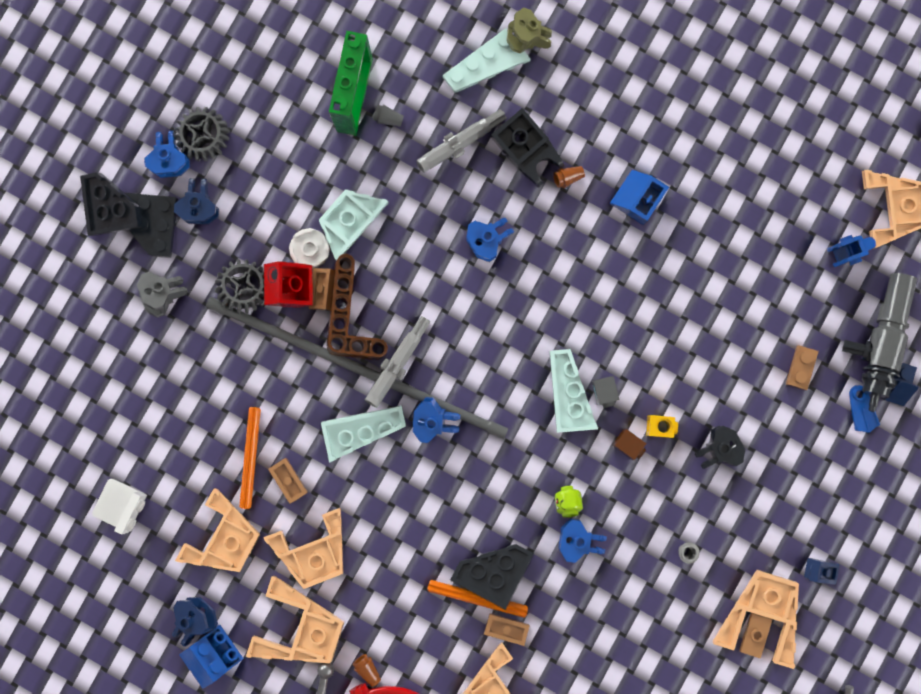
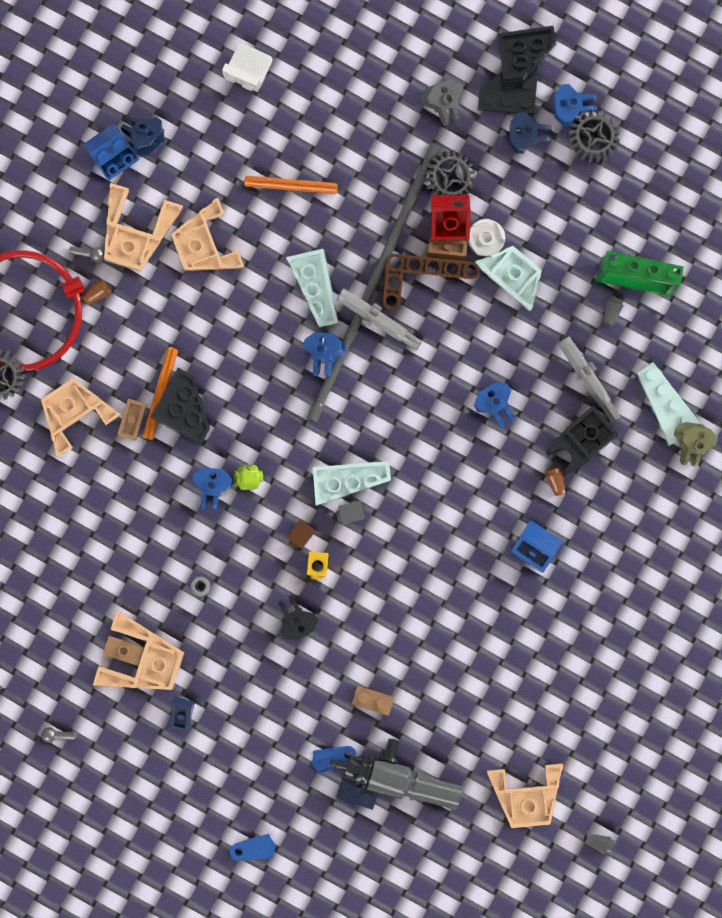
camera: 90 degrees right, 0 degrees up
light nougat wing [175,488,260,572] -> none
medium nougat plate [268,458,308,504] -> none
blue hinge [826,235,876,268] -> none

